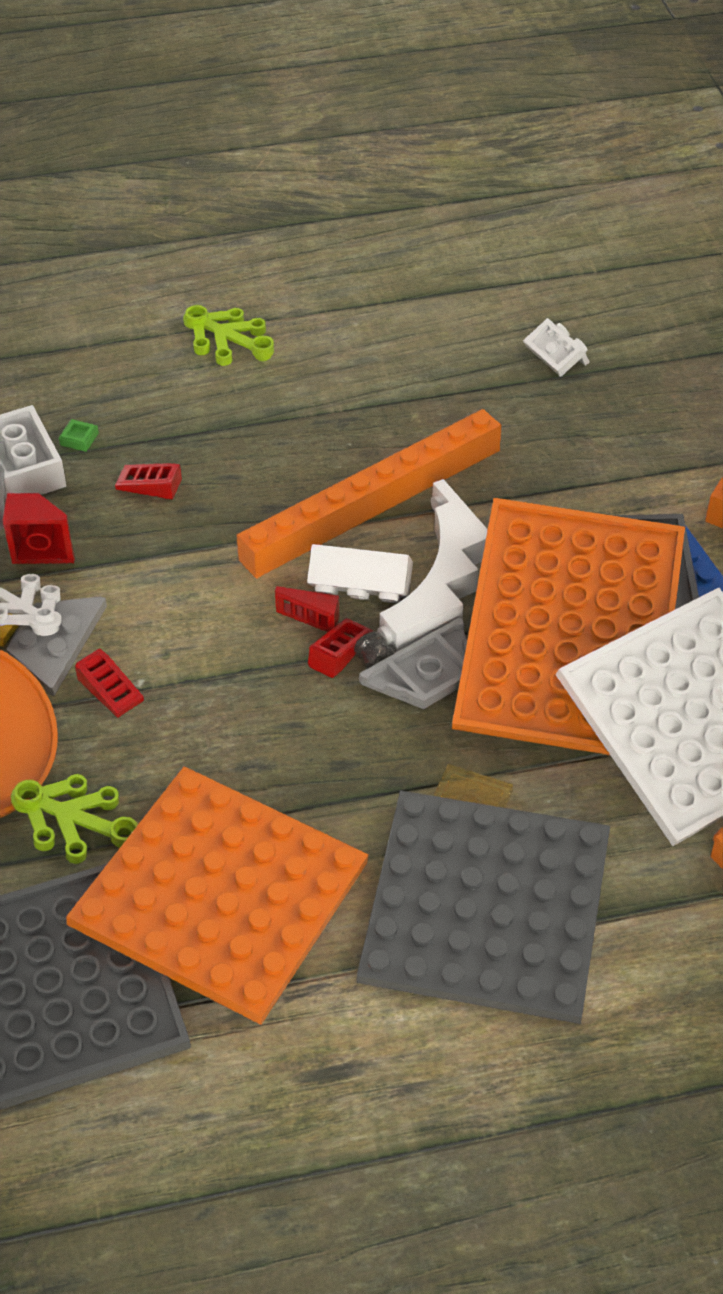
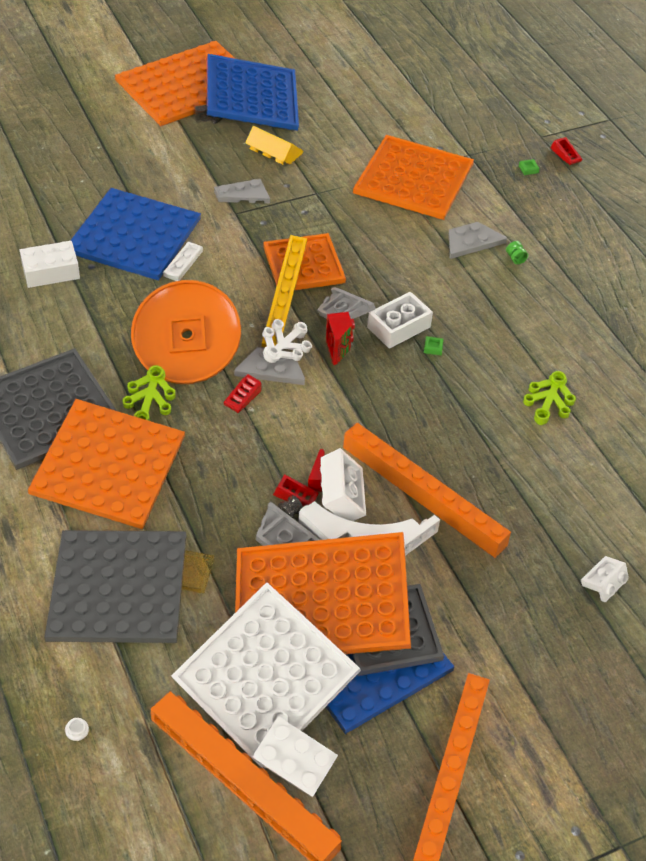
camera: 75 degrees right, 0 degrees up
red slope [115,463,182,500] -> none

